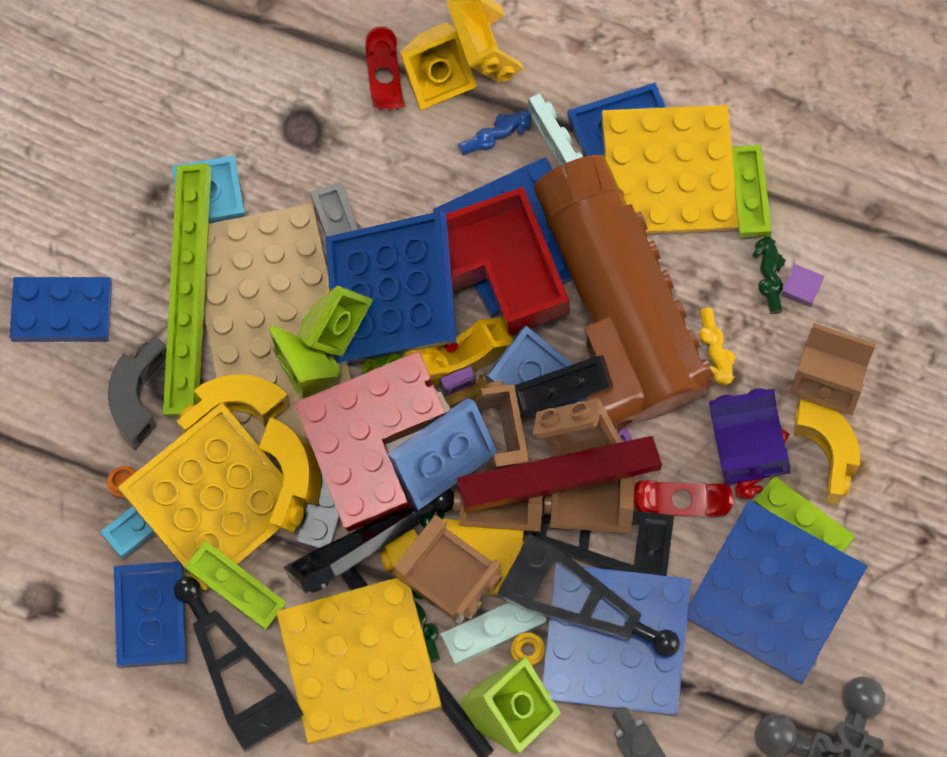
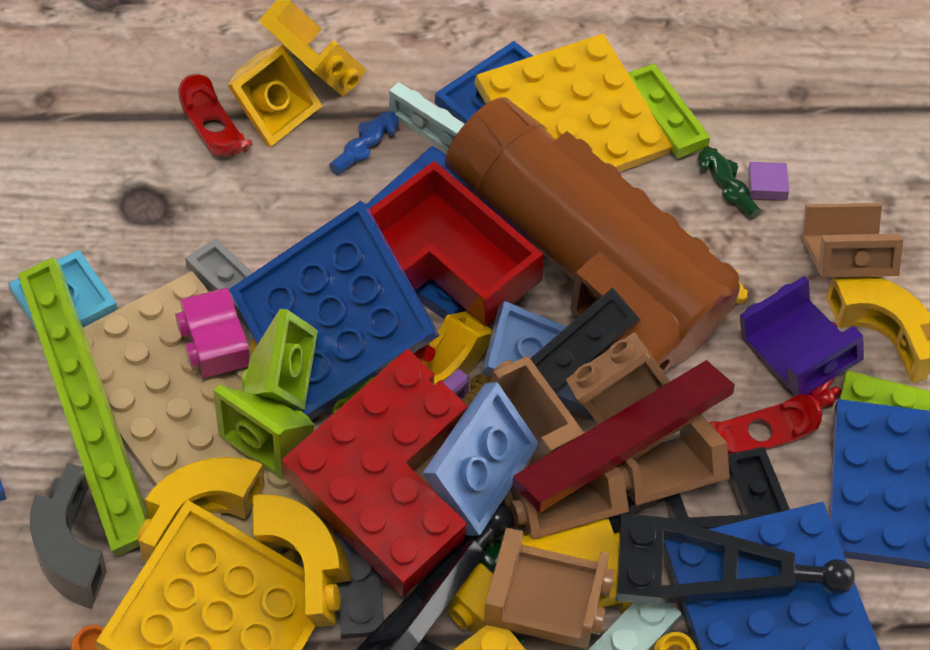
camera: 25 degrees left, 15 degrees down
none -> dark pink brick [175,288,250,378]

